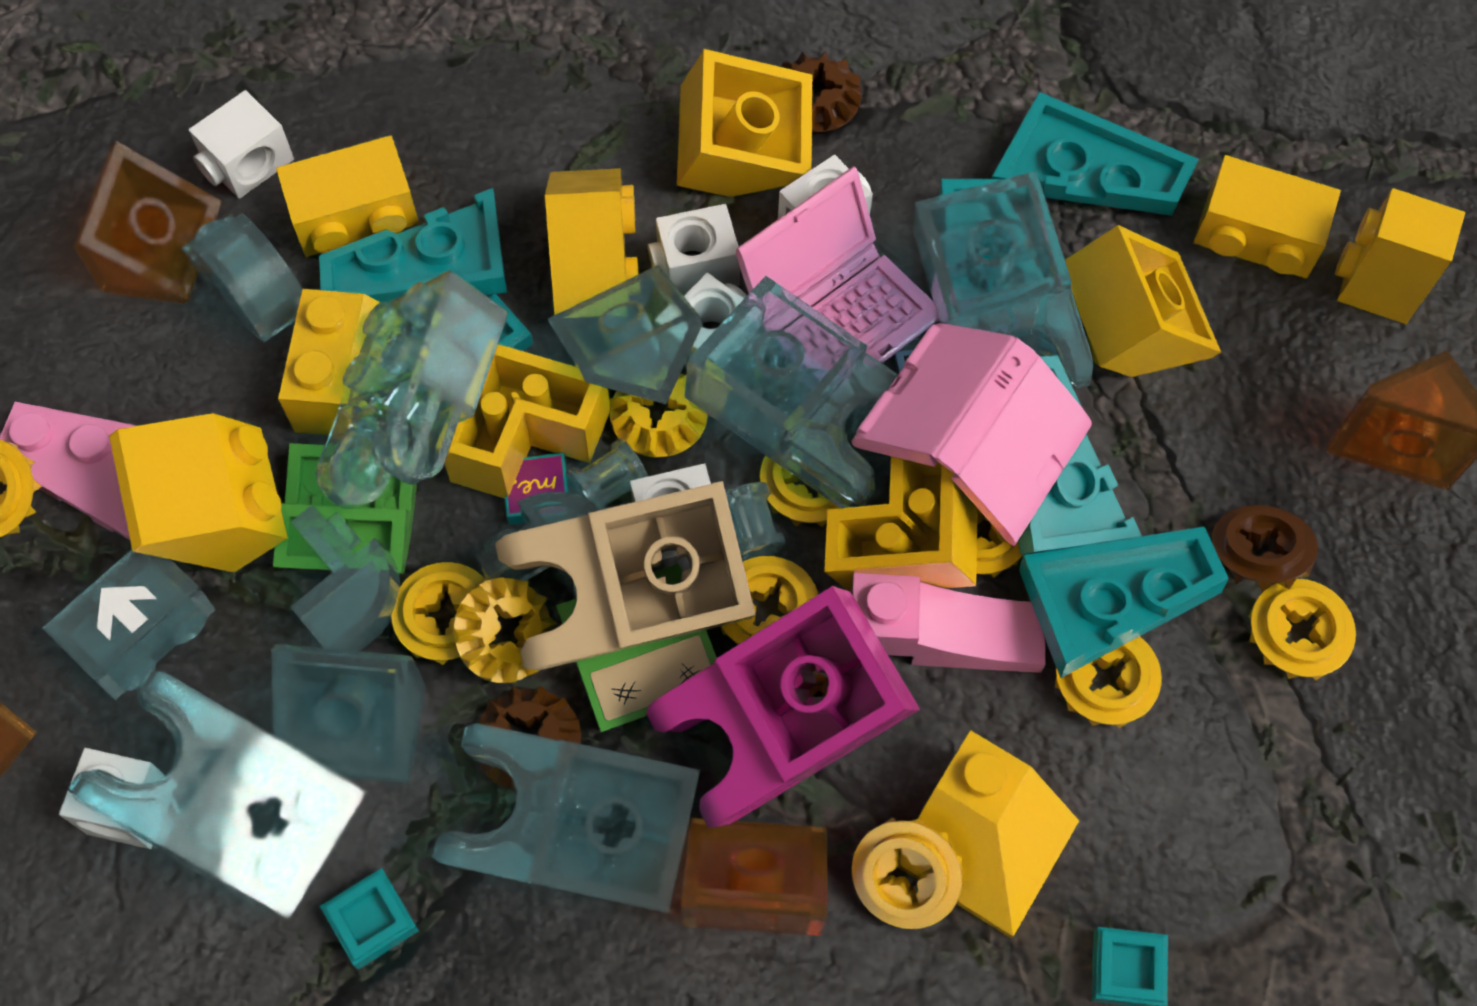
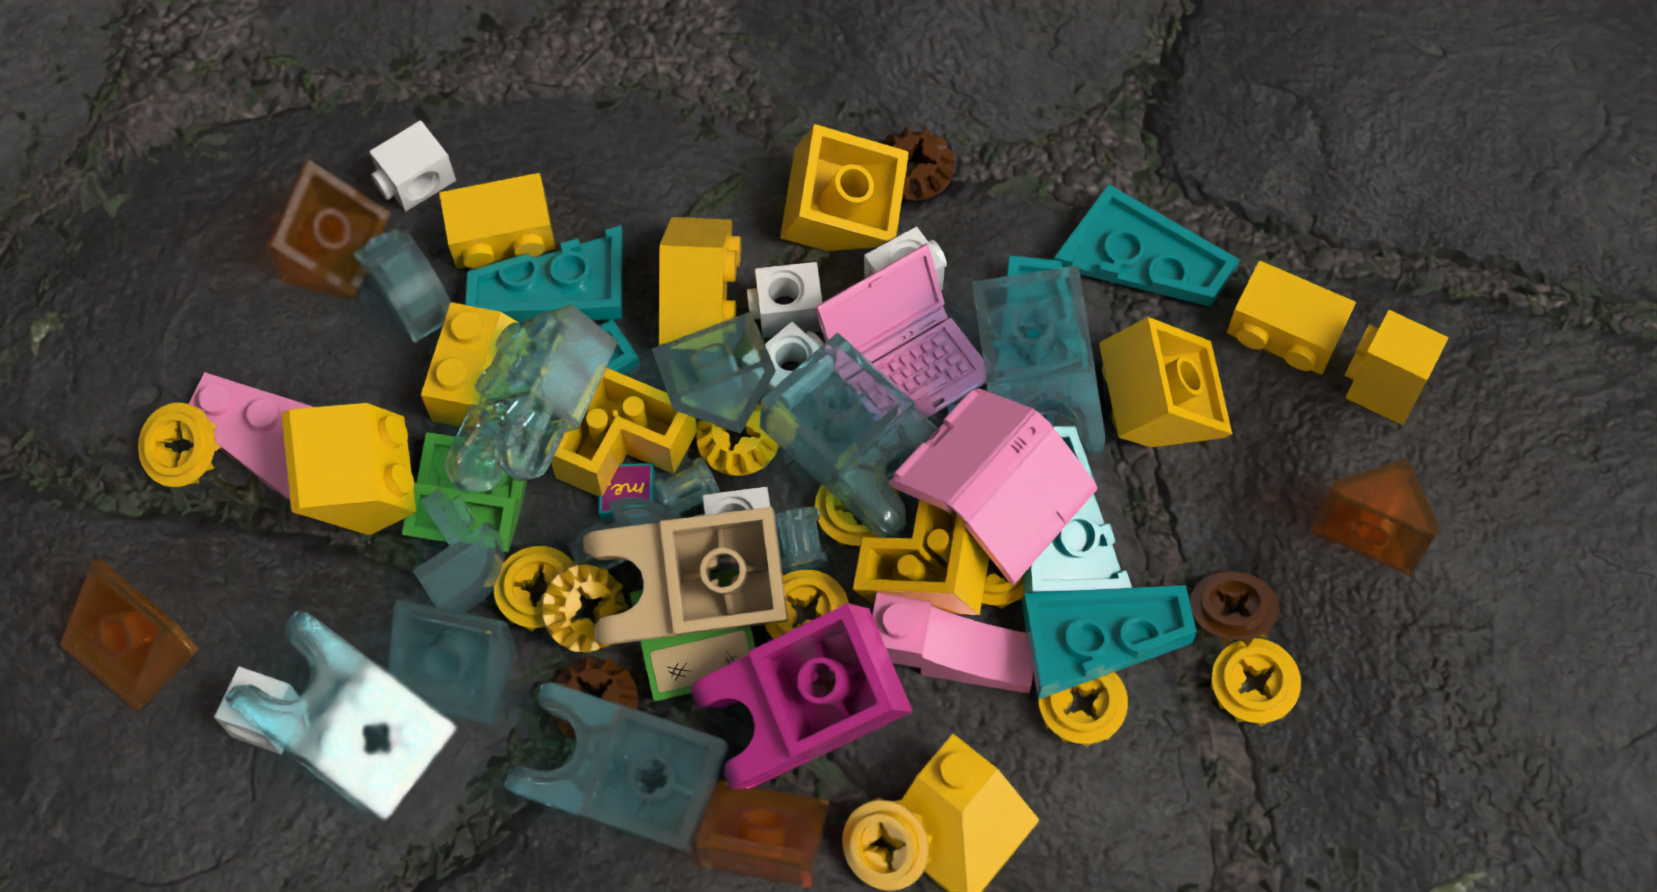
camera: 10 degrees right, 0 degrees up
clear light blue brick [42,549,216,700] -> none
teal tile [320,868,419,970] -> none

